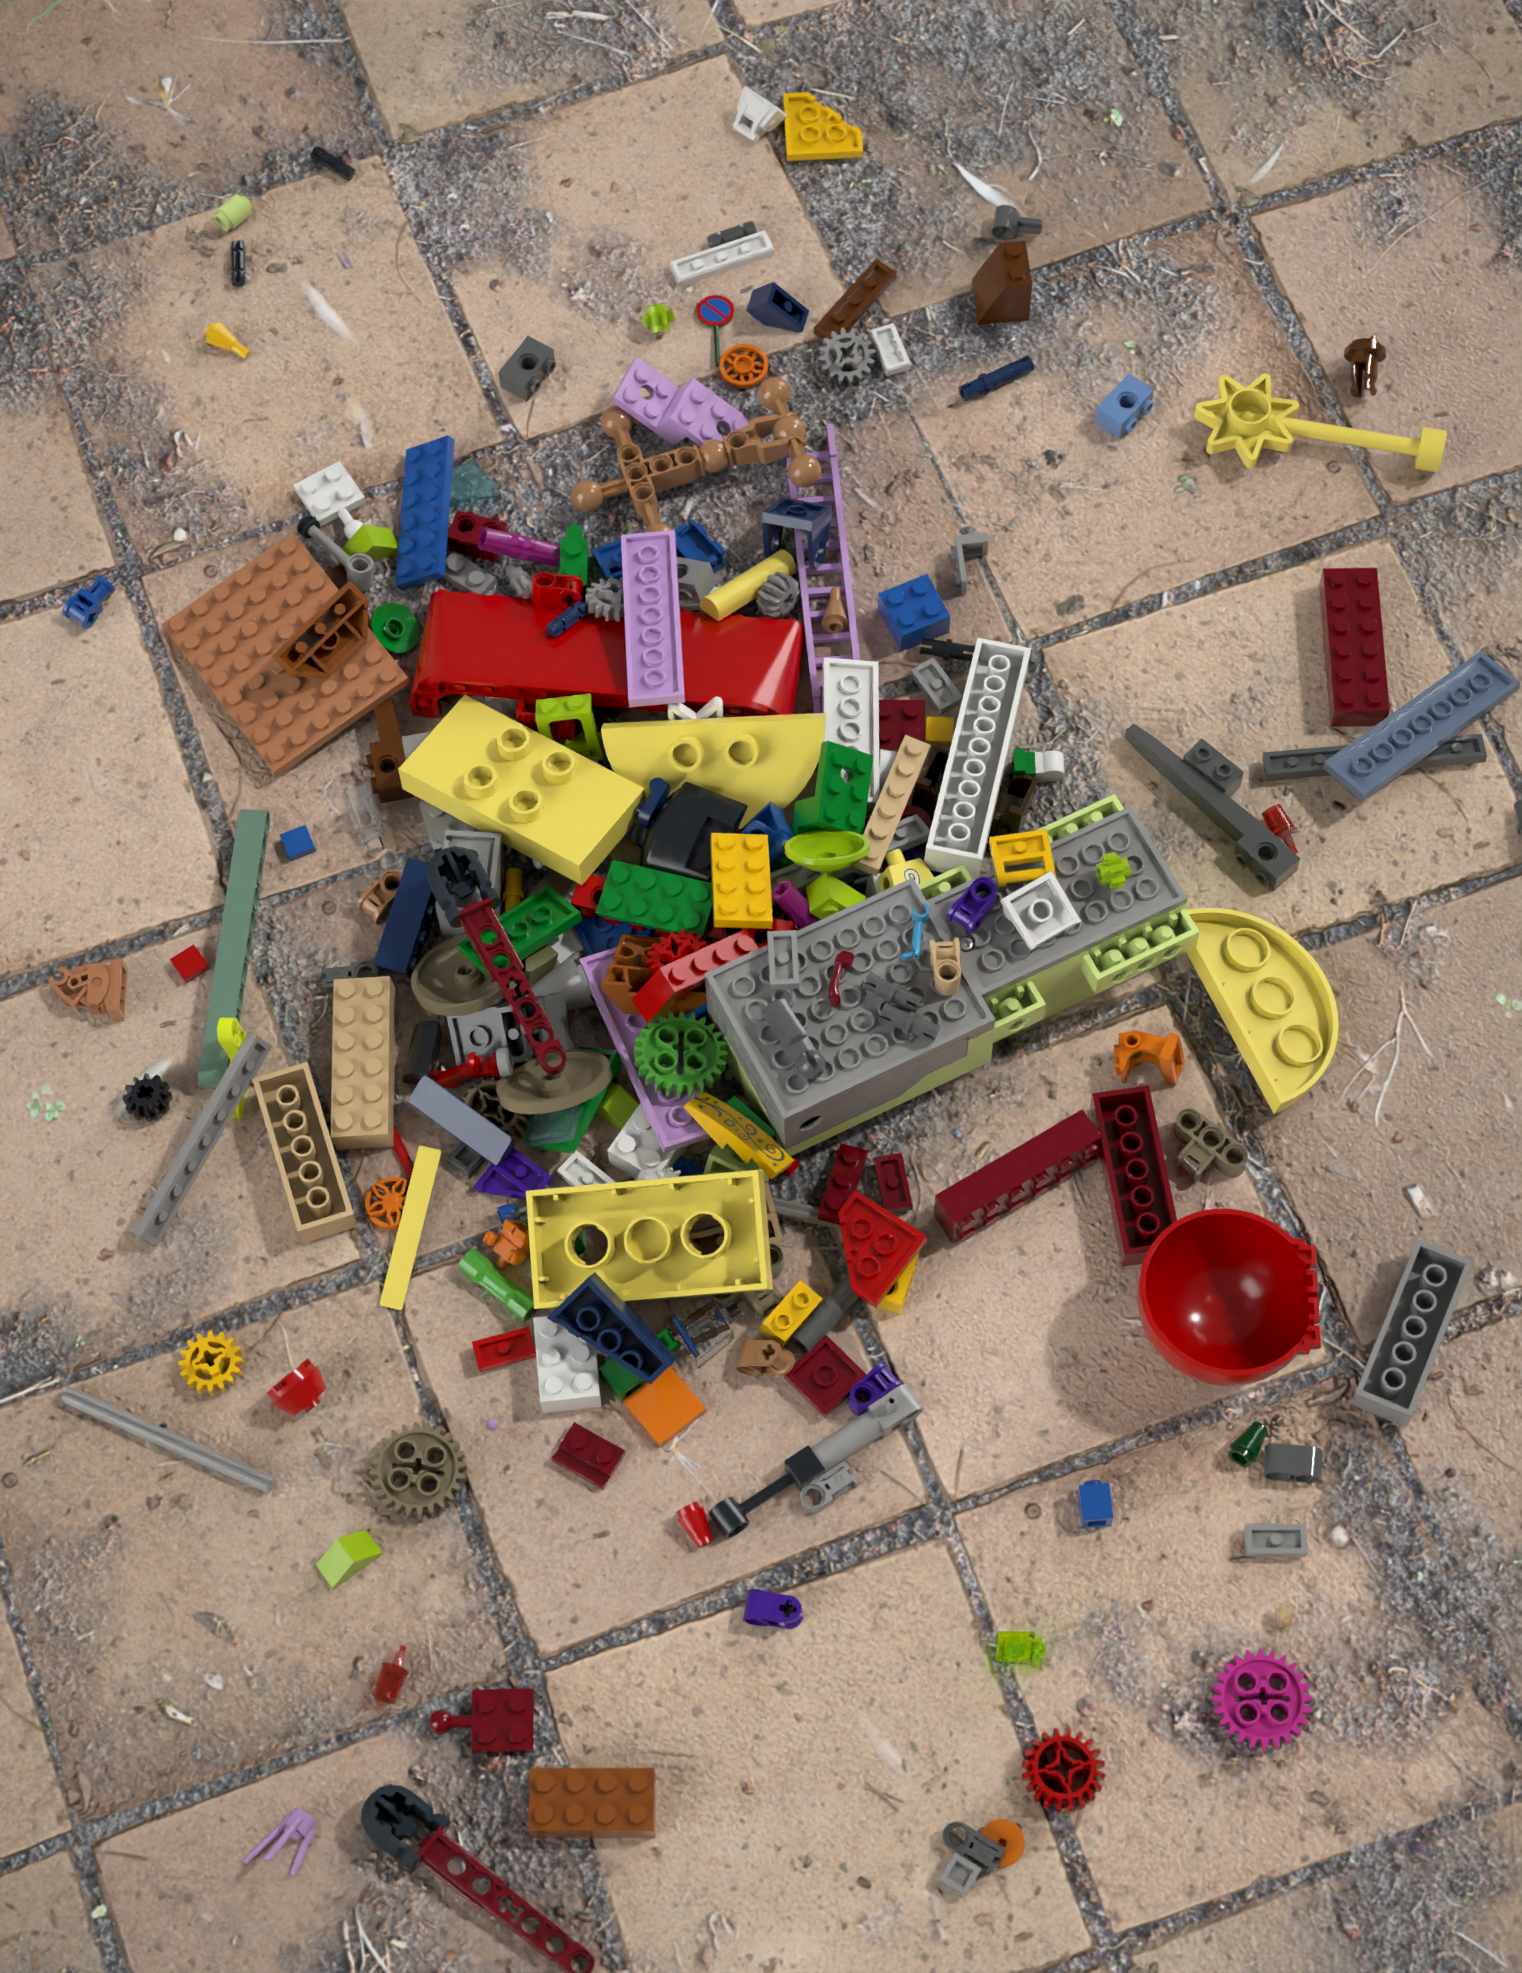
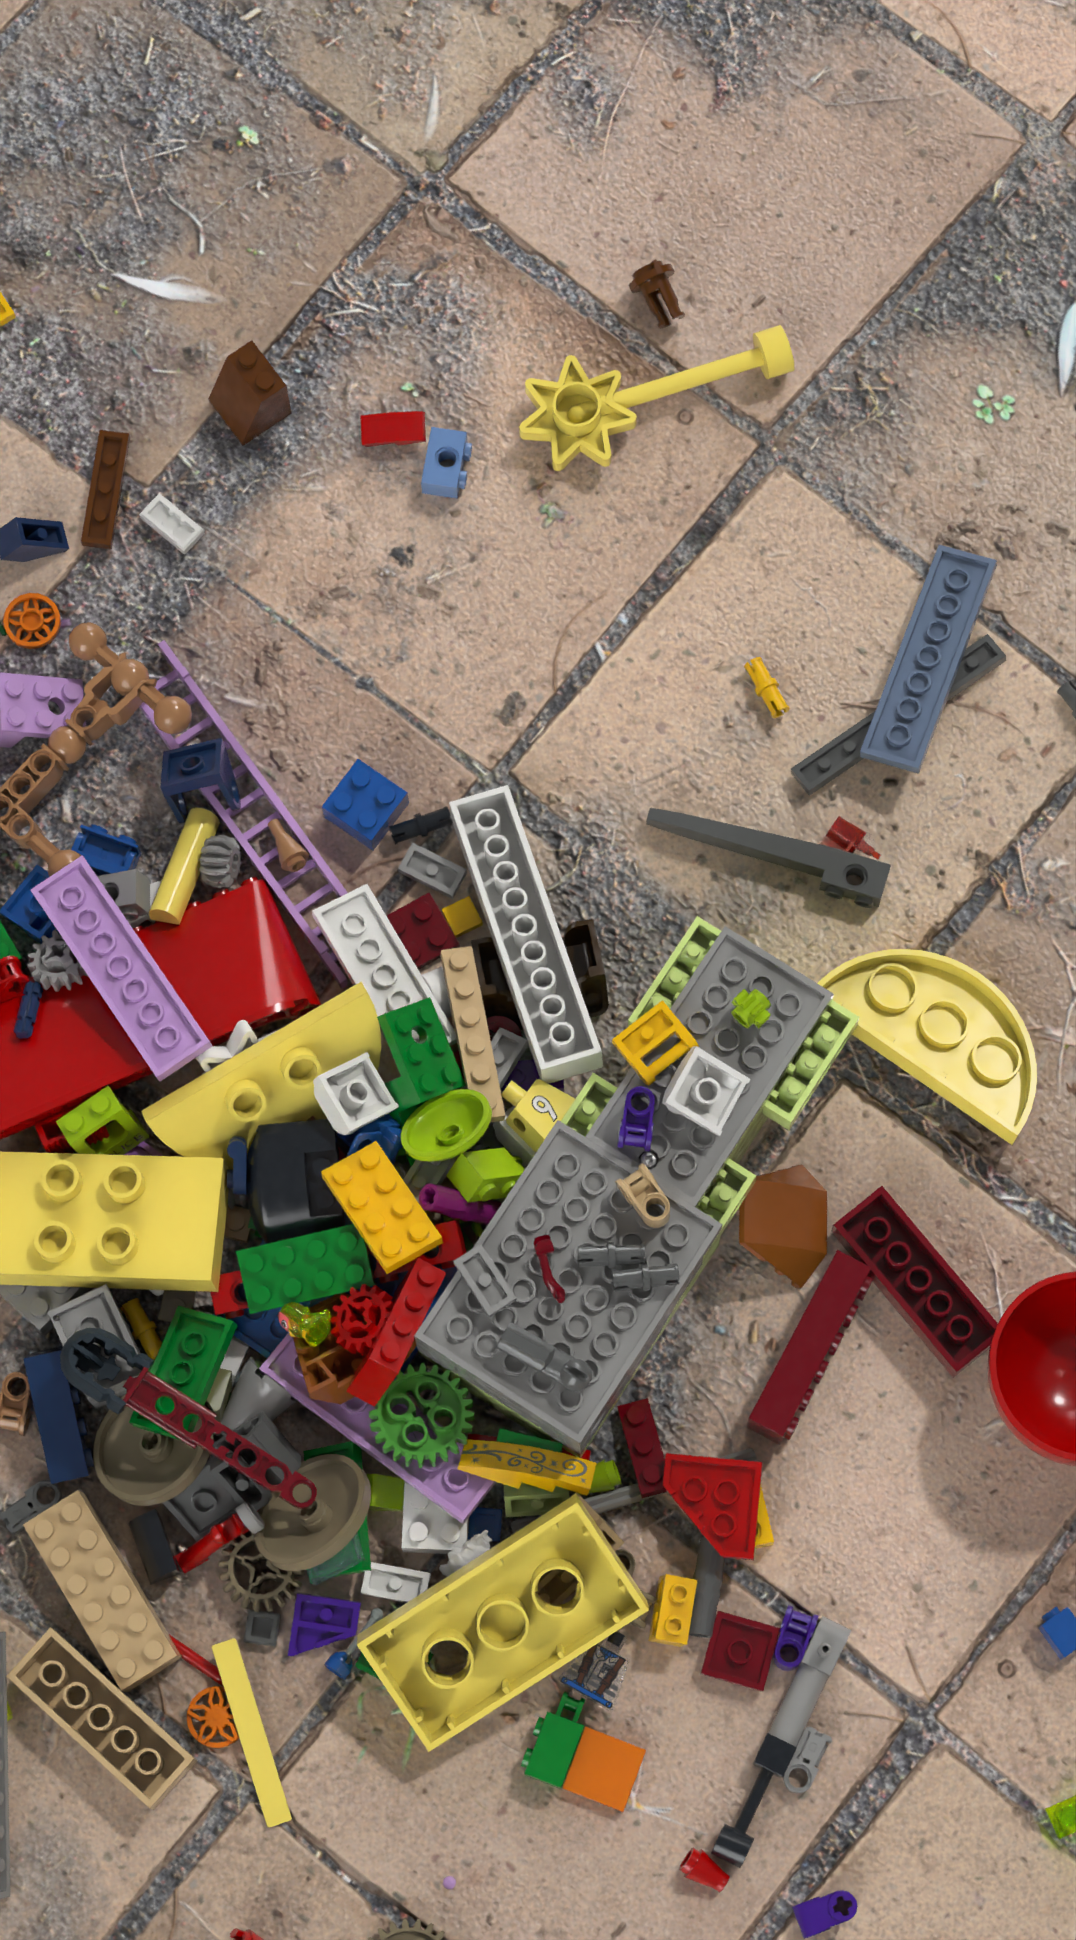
camera: 30 degrees left, 10 degrees up
slope [407,1074,515,1167] -> none
bright green axle [458,1248,538,1322] -> none
red plate [472,1326,536,1372] -> none
orange piece [483,1219,530,1270] -> none
white brick [533,1316,602,1413] -> none
dark blue wedge [547,1273,677,1384] -> none
dark red plate [552,1422,626,1490] -> none
medium nougat piece [736,1339,795,1376] -> none
light grey gear [818,328,875,386] -> none
dark red plate [873,1153,913,1213] -> none
dark azure piece [900,903,929,961] -> none
light grey bracket [950,532,988,594] -> none
dark blue pin [958,355,1034,402] -> none
dark grey axle [992,205,1043,240] -> none
leg [1012,749,1065,782] -> none
orange tile [1114,1030,1185,1086] -> none
dark tan piece [1173,1108,1248,1182] -> none
dark grey brick [1183,738,1244,797] -> none
dark red brick [1319,568,1390,727] -> none
none -> clear neon green animal [278,1302,331,1347]
none -> white slope [313,1052,399,1135]
none -> red slope [360,411,426,447]
none -> lime cone [579,1459,621,1495]
none -> dark orange wedge [739,1164,827,1289]
none -> yellow pin [744,657,790,718]

